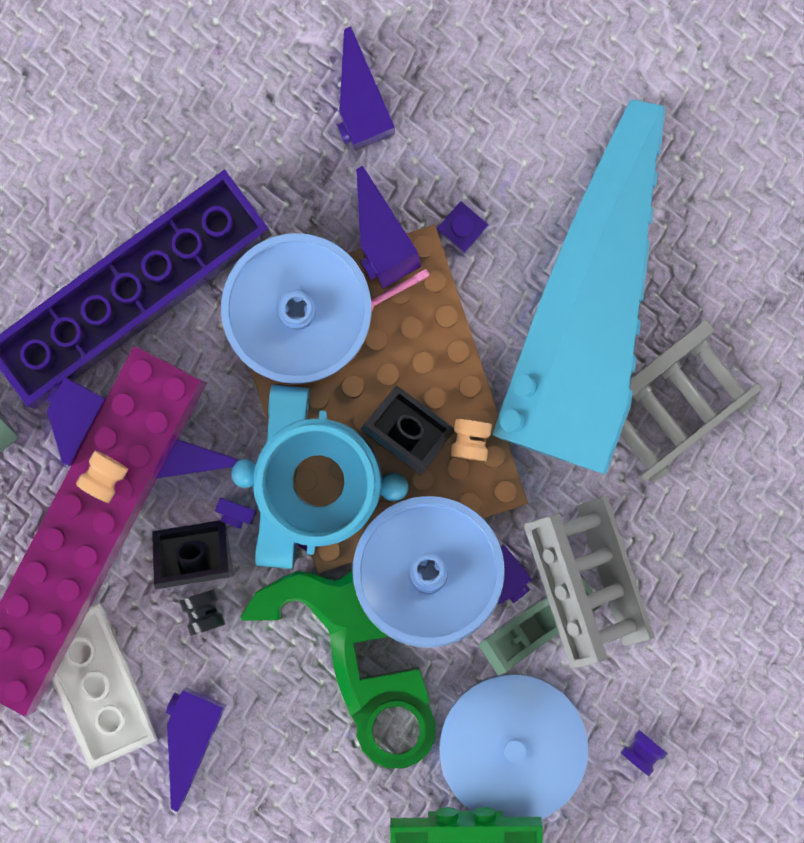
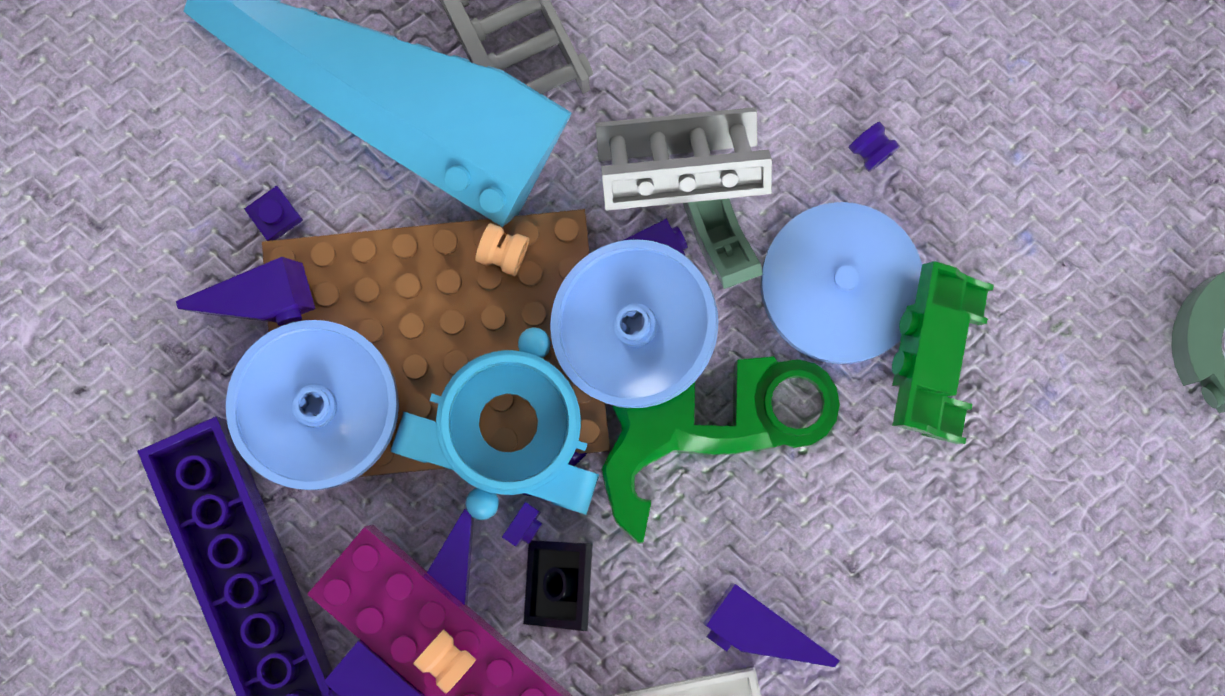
camera: 85 degrees left, 5 degrees down
black wheel [179,589,226,636] -> none
dark purple slope [336,26,395,151] -> none
black slope [361,385,454,475] -> none
bright pink hinge [371,269,430,311] -> none

